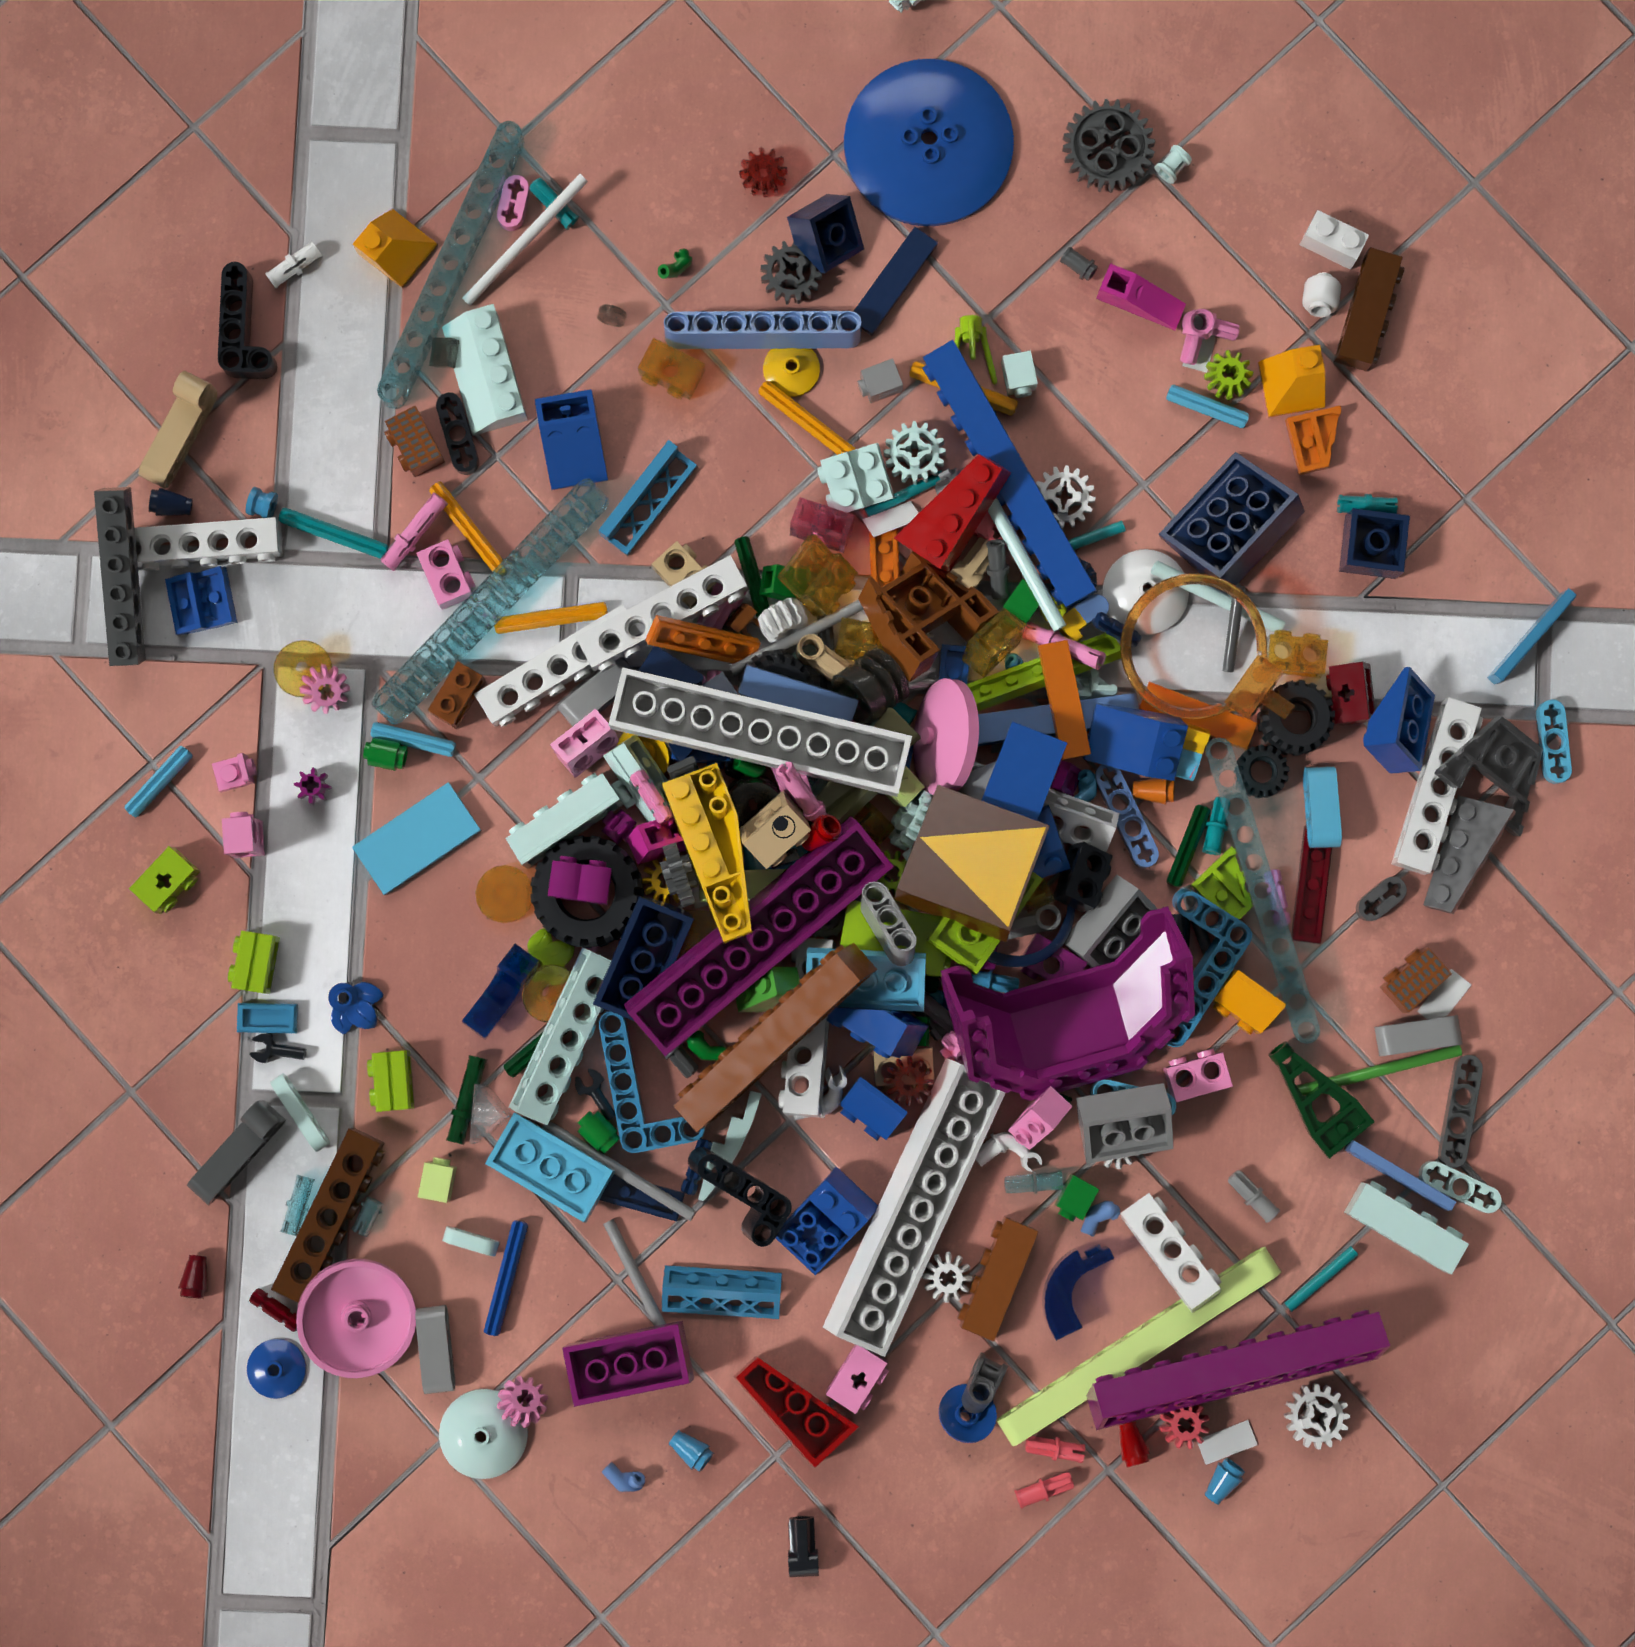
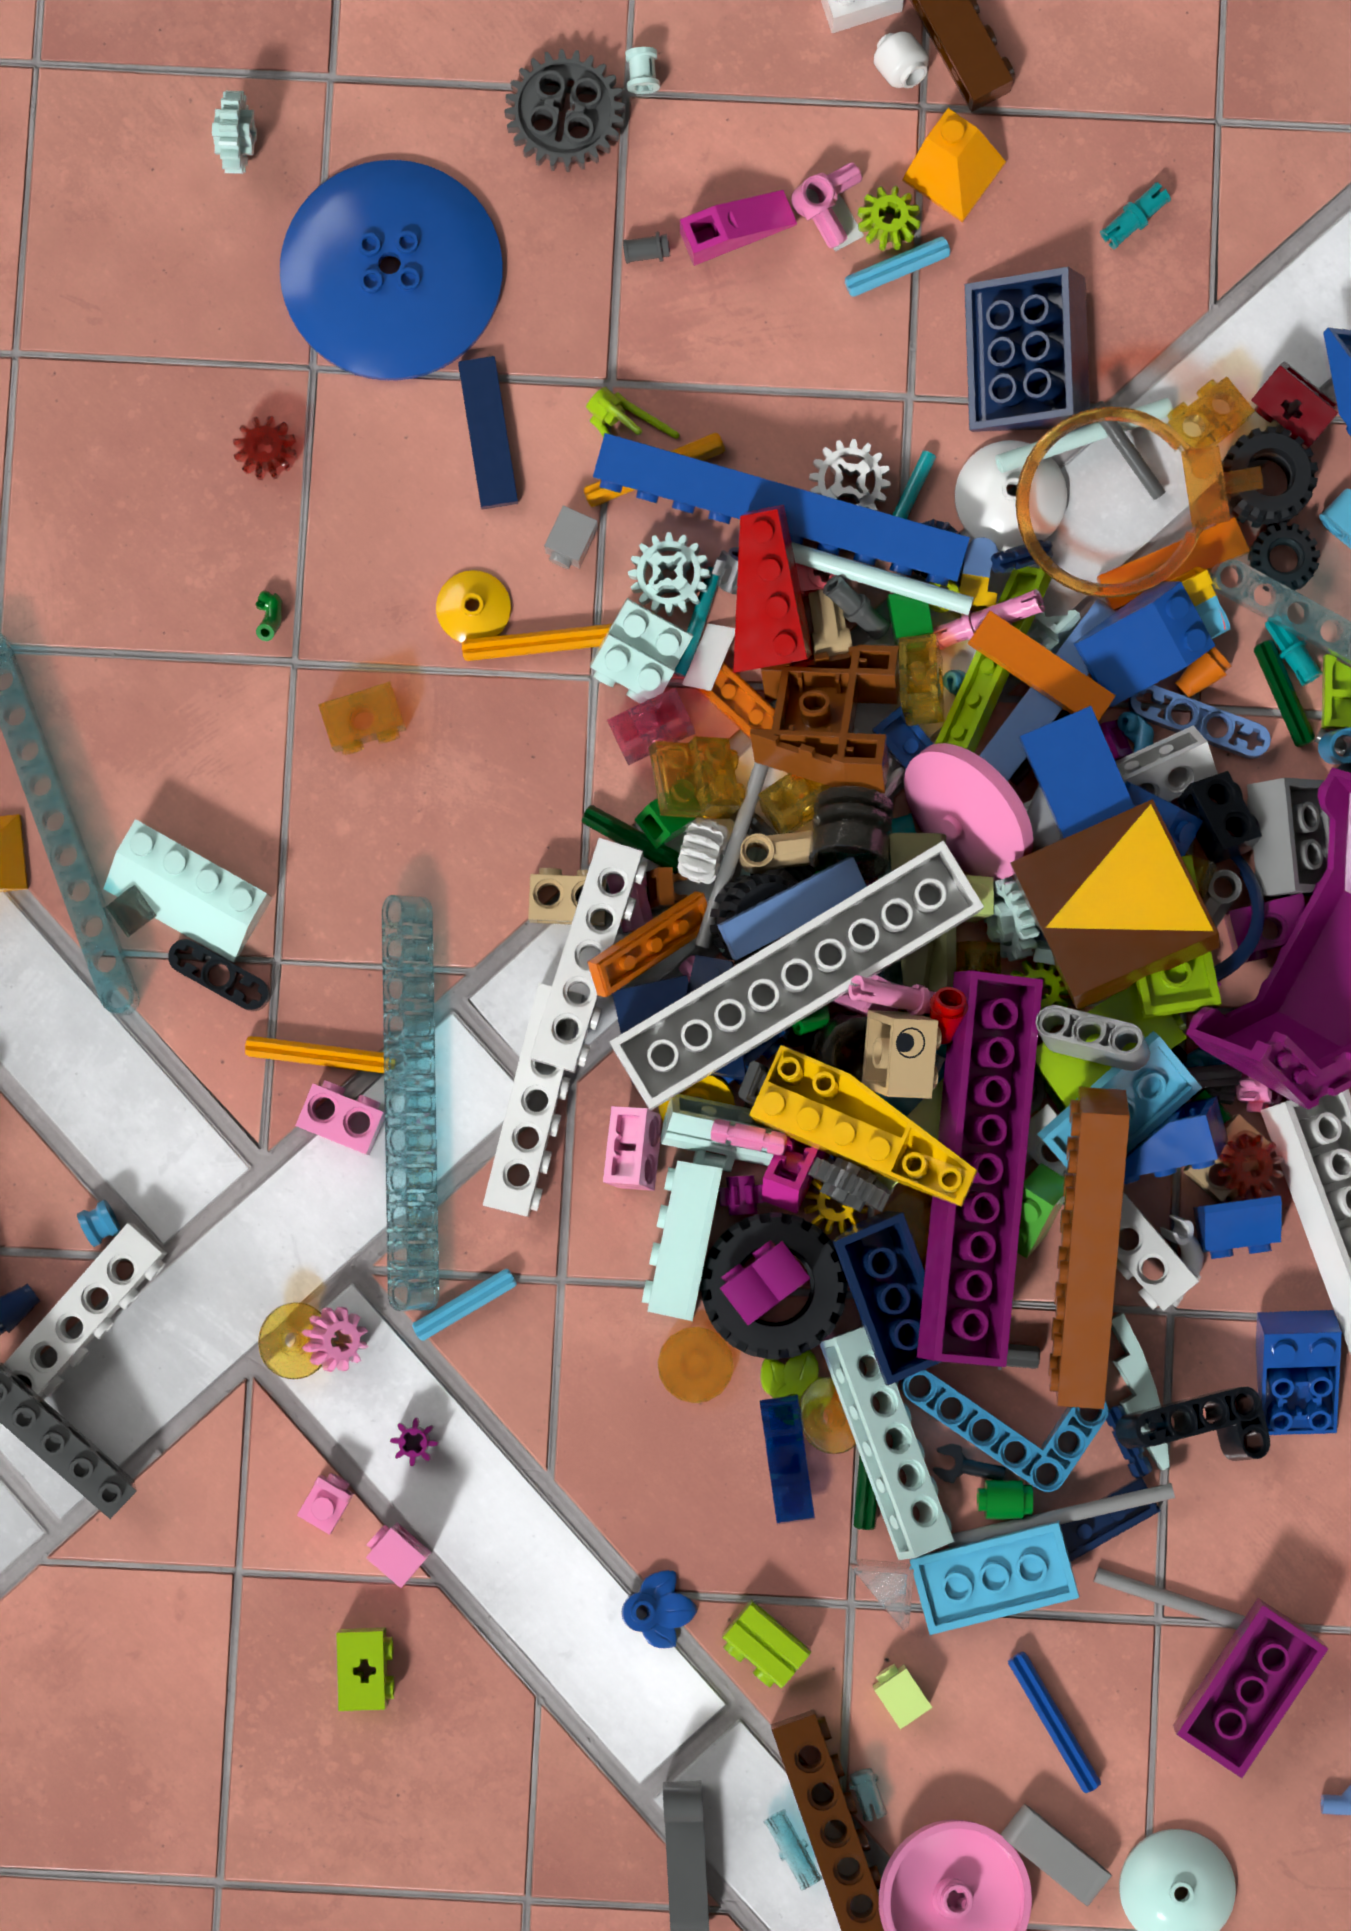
camera: 40 degrees left, 0 degrees up
medium azure axle [124,746,193,817] -> none
blue slope [165,566,238,635] -> none
lime brick [228,930,280,994] -> none
dark azure tile [237,1003,298,1033] -> none
black bar [249,1034,306,1063] -> none
light aqua beam [270,1073,330,1152] -> none
teal axle [278,507,388,559] -> none
medium azure tile [352,782,482,895] -> none
green brick [363,737,408,771] -> none
bright pink pin [380,492,448,571] -> none
dark orange brick [384,406,445,477] -> none
dark orange brick [427,661,486,729] -> none
light aqua beam [442,1226,500,1256] -> none
dark green pin [446,1055,487,1145] -> none
white piece [462,174,588,306] -> none
light orange axle [494,602,608,634] -> none
bright pink beam [497,175,530,231] -> none
bright pink gear [497,1376,548,1428] -> none
teal axle [529,178,579,230] -> none
blue slope [535,389,608,490] -> none
light grey beam [557,657,634,727] -> none
clear smoke tile [597,304,627,327] -> none
dark azure fence [598,440,697,556] -> none
dark azure fence [662,1265,782,1319] -> none
medium blue beam [664,311,862,349] -> none
green arm [687,1030,726,1060] -> none
dark grey gear [761,241,822,304] -> none
dark blue slope [787,194,864,273] -> none
dark azure axle [971,970,1020,993] -> none
light aqua brick [1001,350,1038,398] -> none
orange wing [1285,406,1341,475] -> none
dark blue brick [1339,508,1410,579] -> none

